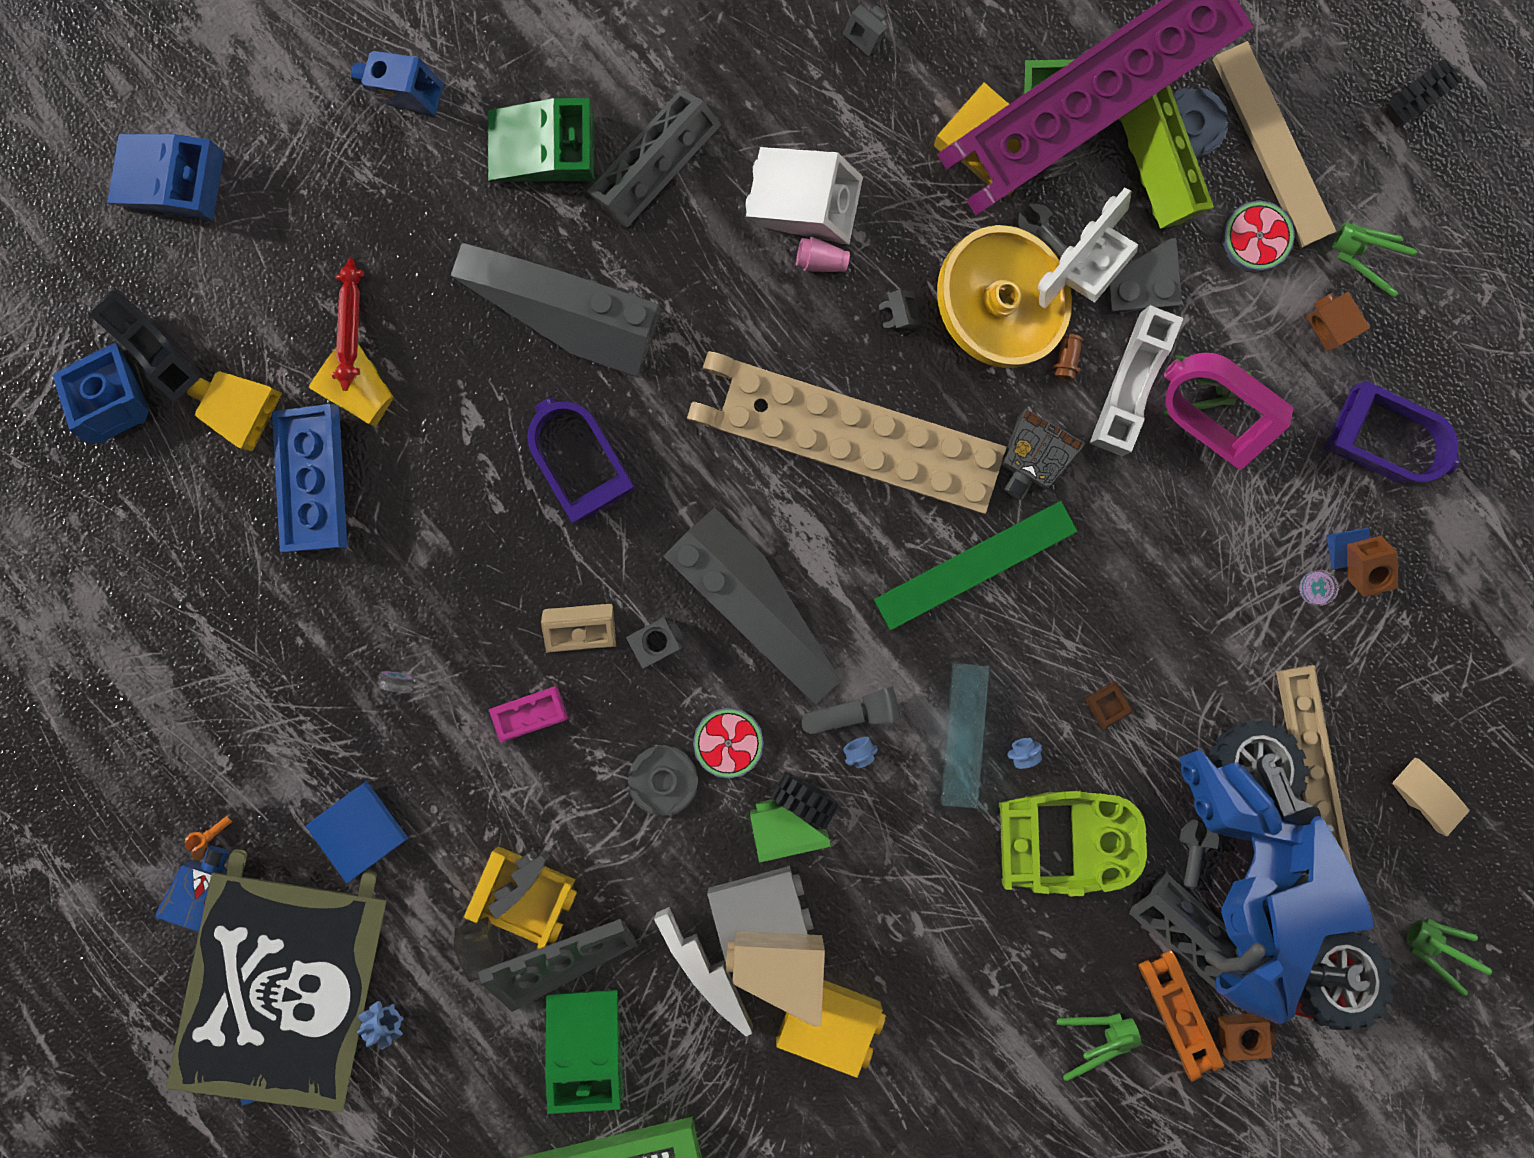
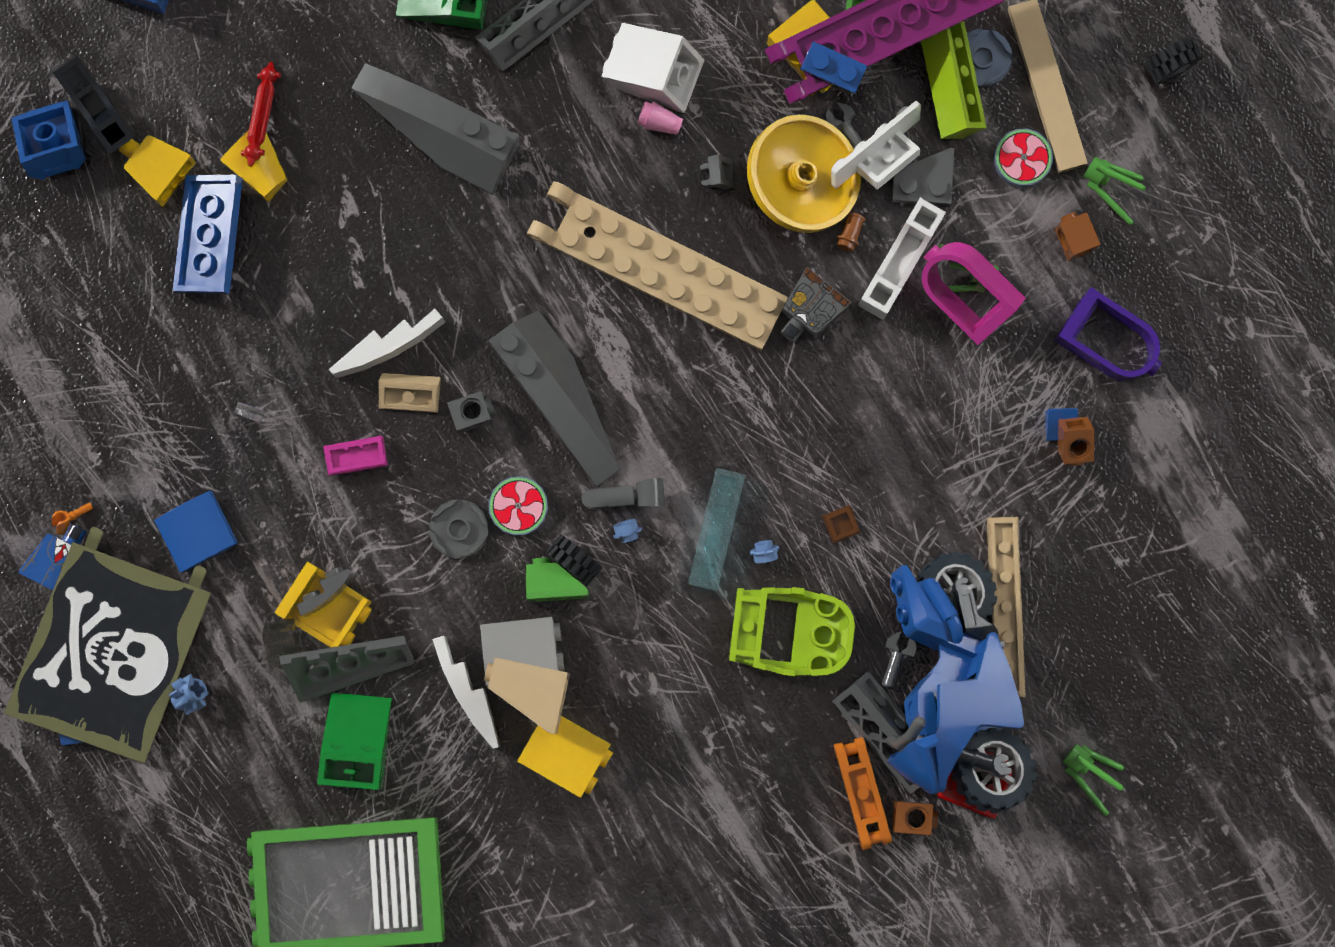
camera: 10 degrees right, 5 degrees down
dark purple window [527,397,637,525] -> none
green tile [873,501,1077,630] -> none
bright green plant [1057,1013,1141,1081] -> none
clear tile [1299,570,1339,605] -> none
tan slope [1392,758,1470,836] -> none
none -> white slope [329,309,445,378]
none -> blue plate [801,41,867,94]

